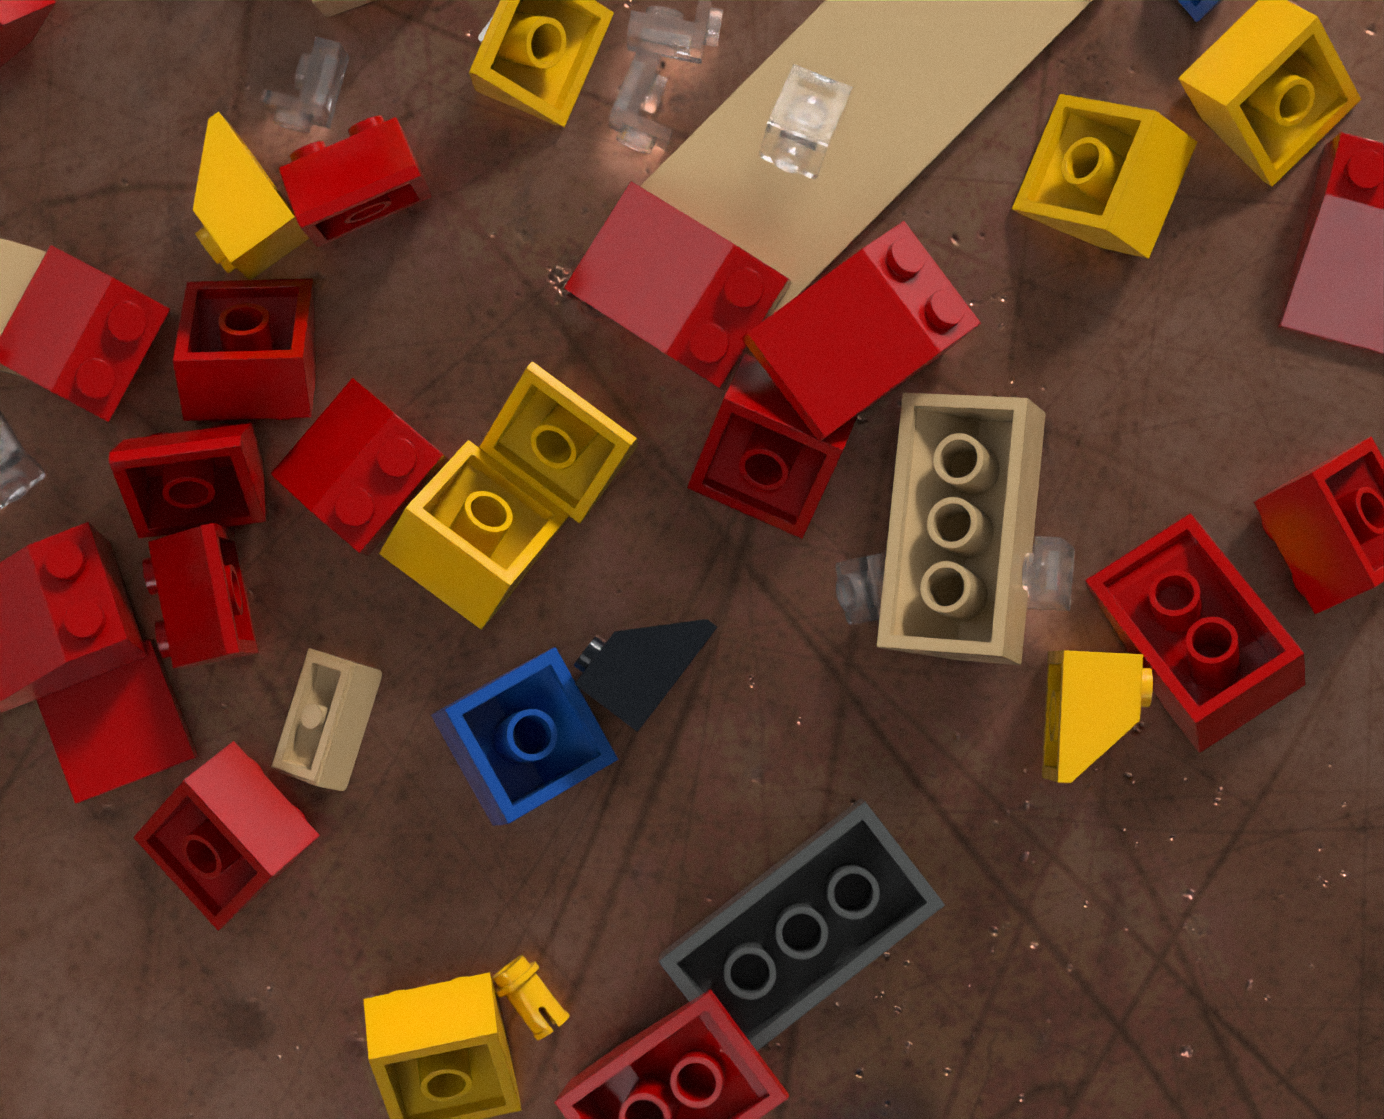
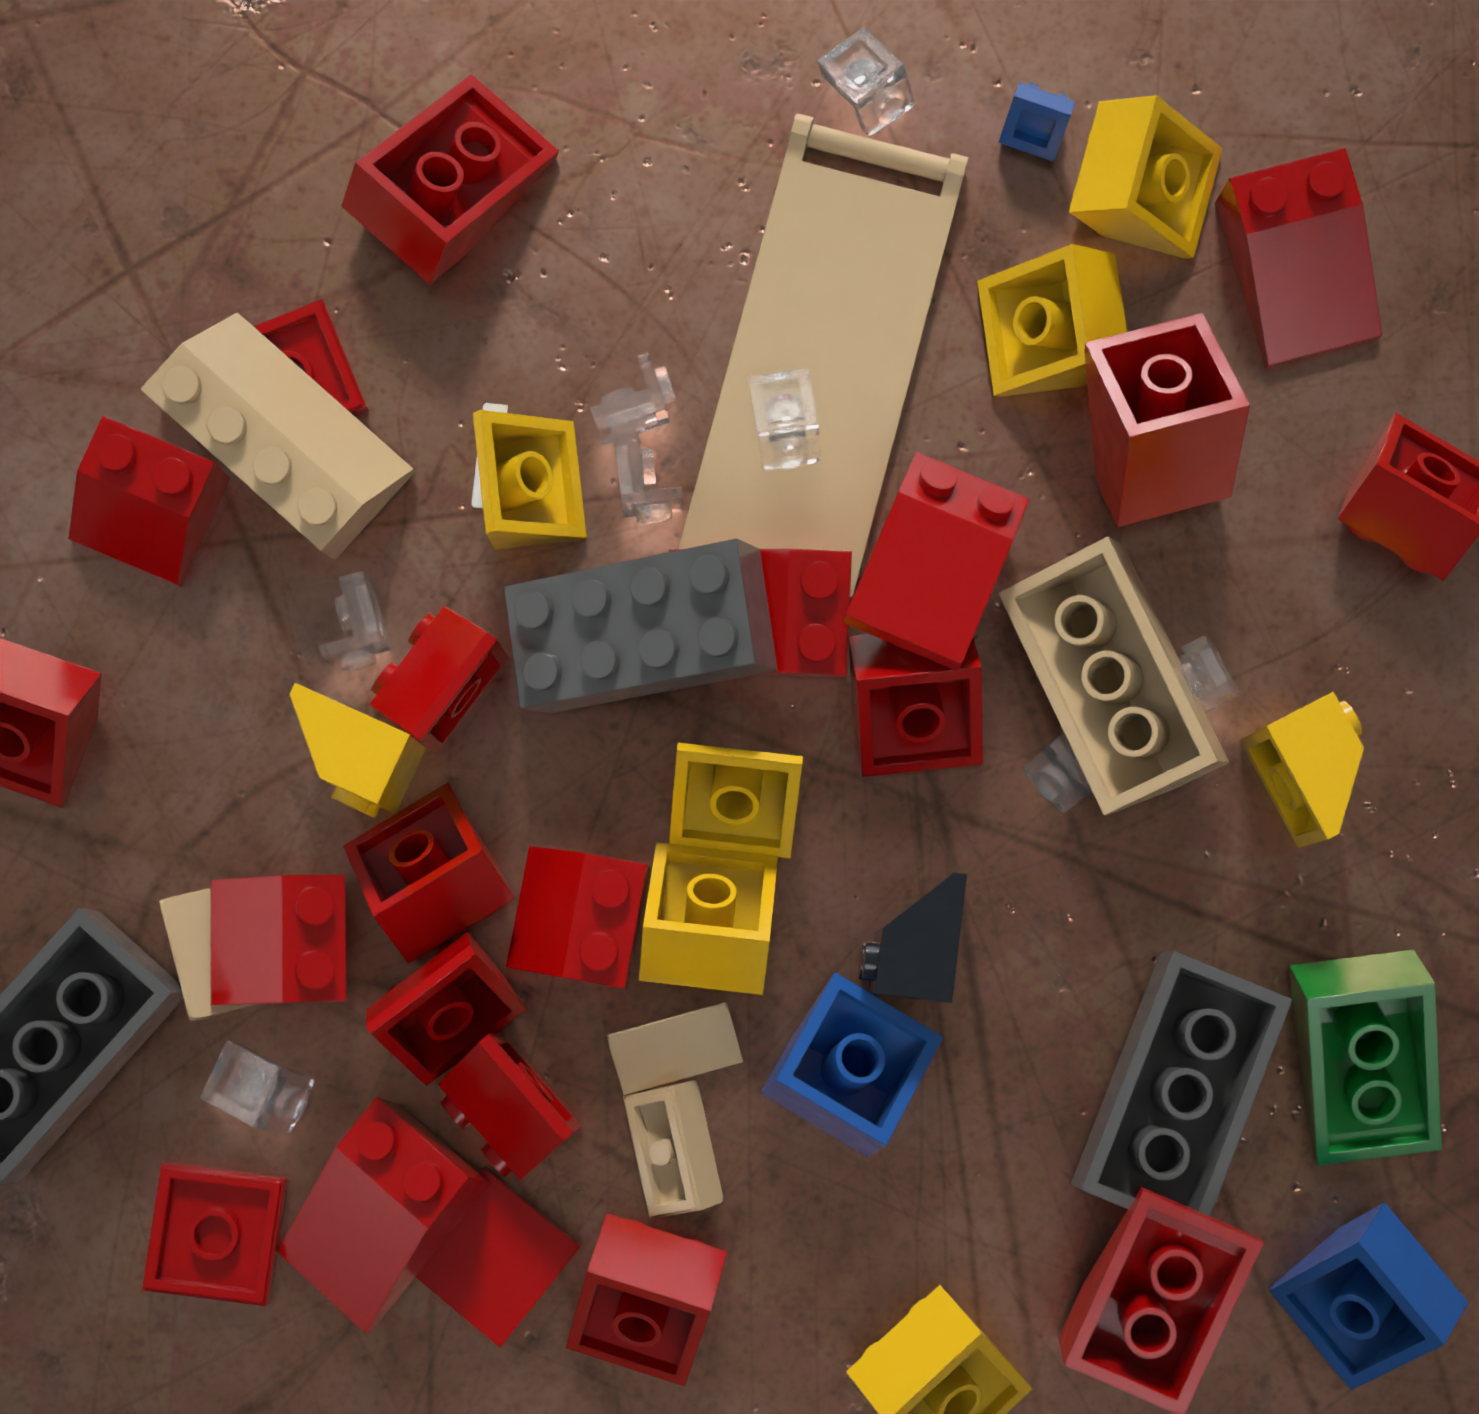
camera: 30 degrees left, 5 degrees down
yellow pin [492,955,570,1041] -> none
red slope [1085,513,1306,753] -> none
none -> dark grey brick [504,538,778,714]
none -> tan slope [606,1002,743,1095]
none -> red slope [1084,313,1250,527]
none -> green slope [1290,950,1442,1165]

